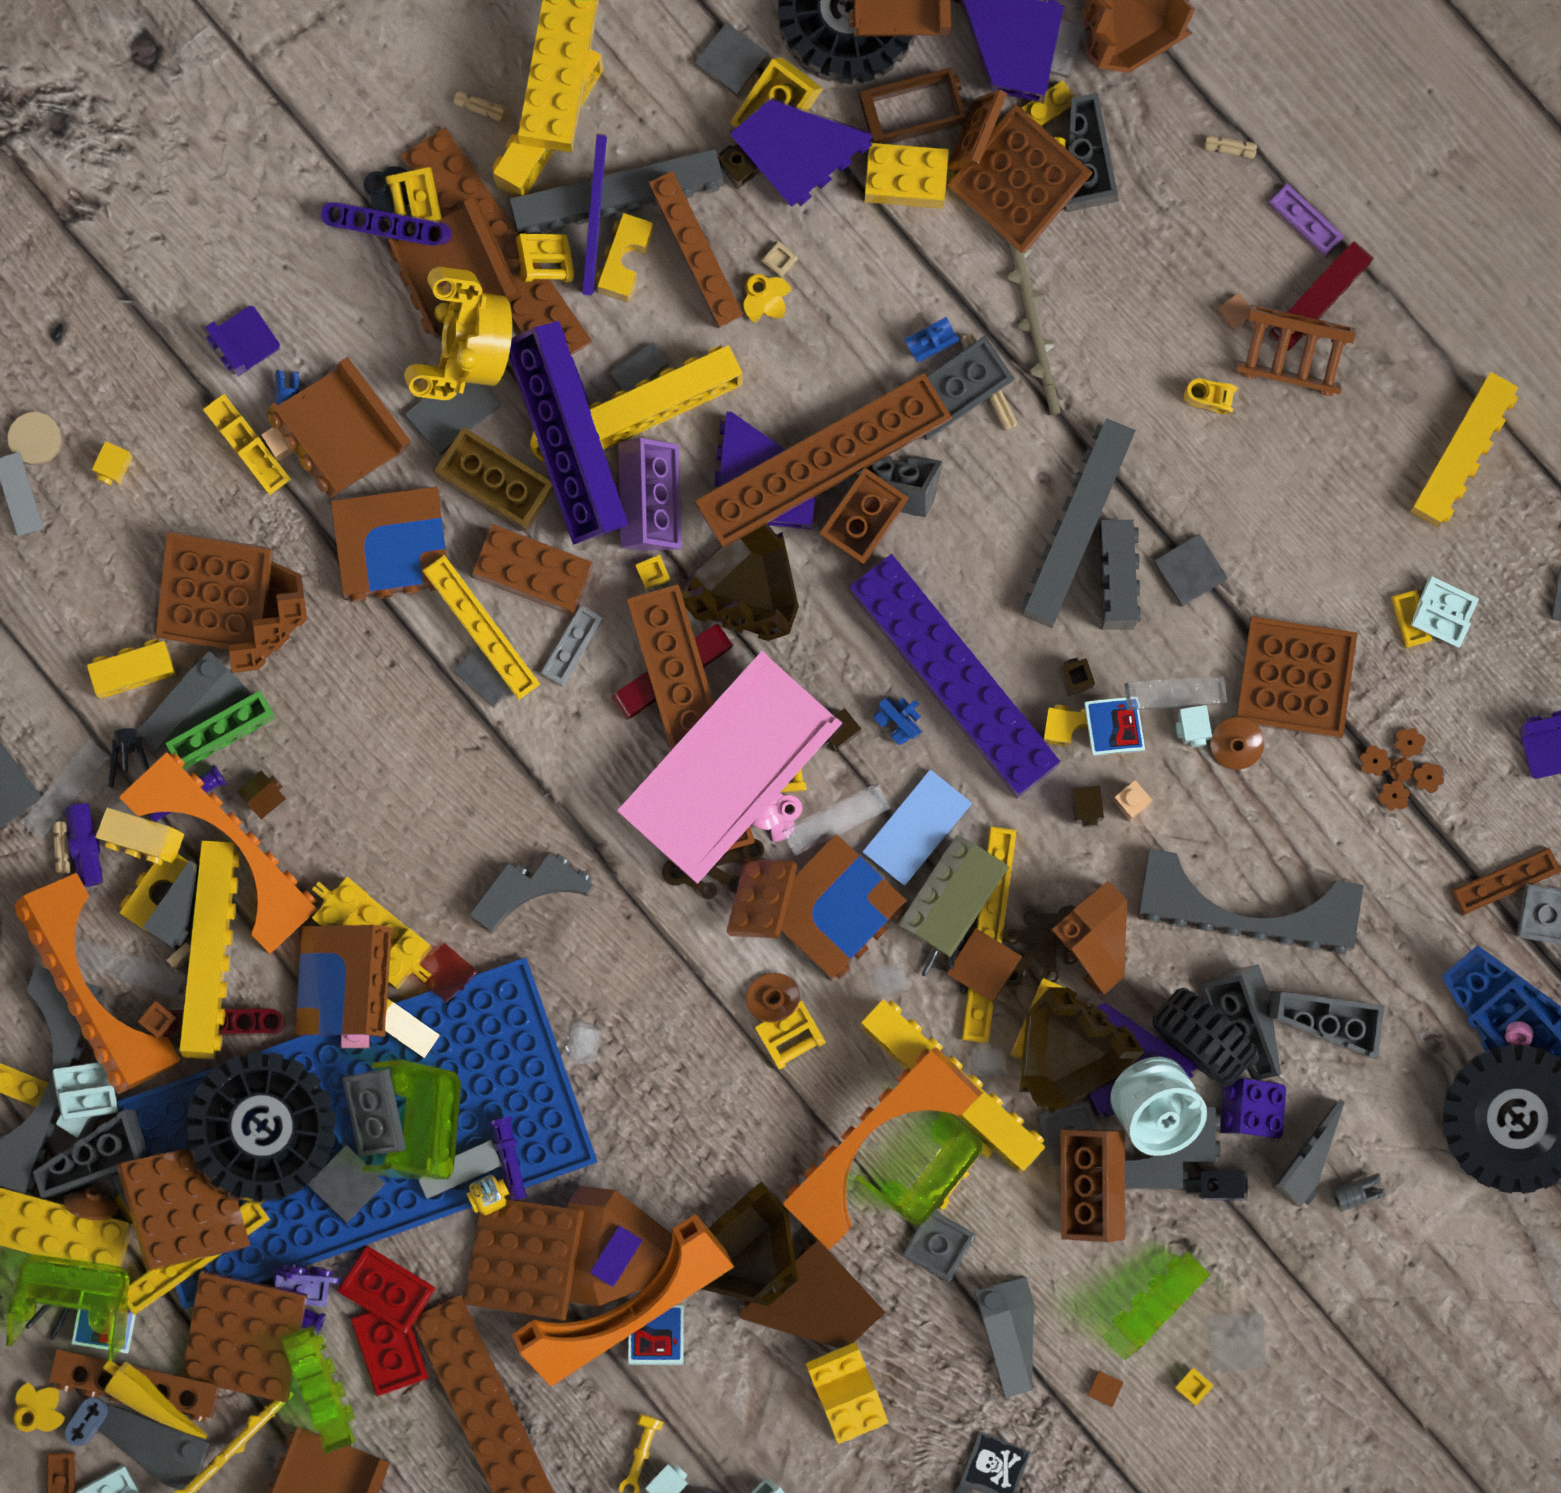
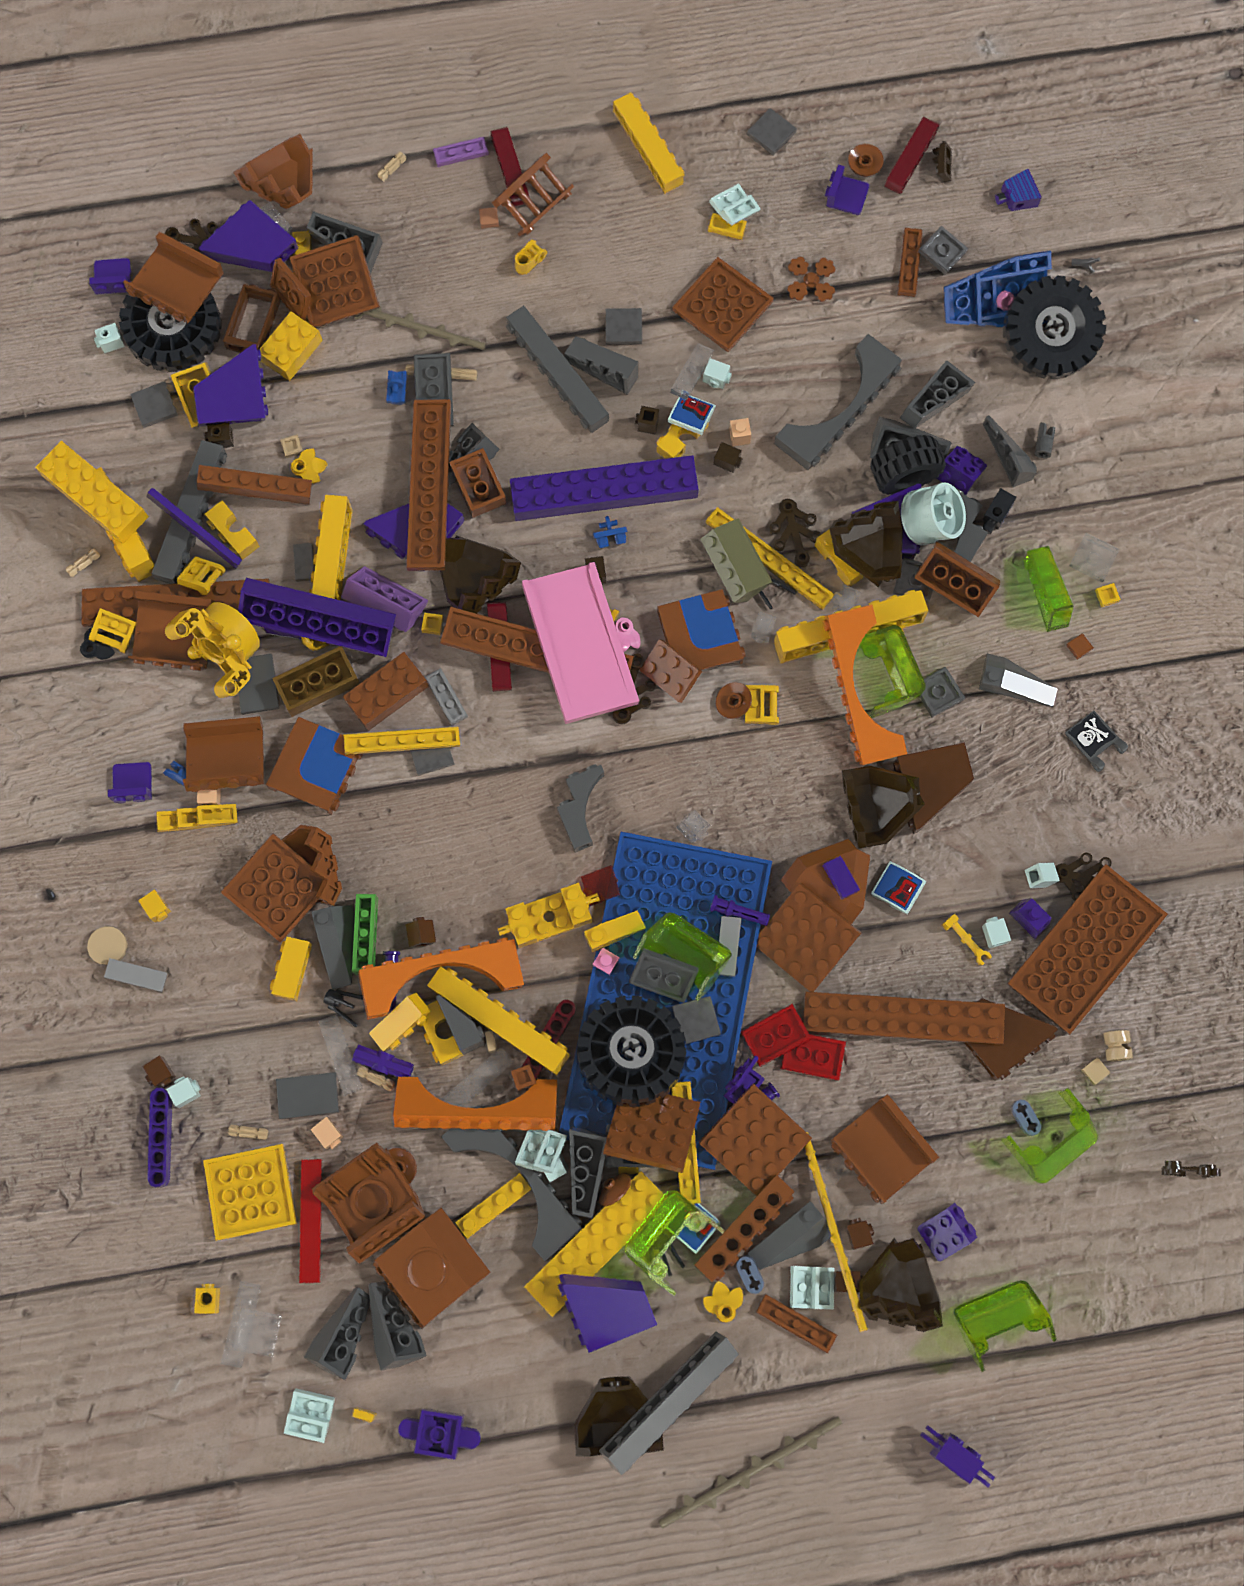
camera: 55 degrees left, 5 degrees down
yellow piece [103,1359,208,1439] -> none
clear neon green wedge [282,1326,356,1454] -> none
dark orange panel [295,924,392,1037] -> none
dark purple beam [321,202,452,245] -> none
head [466,1175,509,1215] -> none
orange arch [511,1214,734,1387] -> none
clear tile [782,783,890,856] -> none
yellow bracket [805,1342,889,1444] -> none
light blue tile [862,769,972,887] -> none
dark orange tile [947,928,1022,1003] -> none
dark orange panel [1052,880,1127,998] -> none
dark orange dish [1210,716,1264,770] -> none

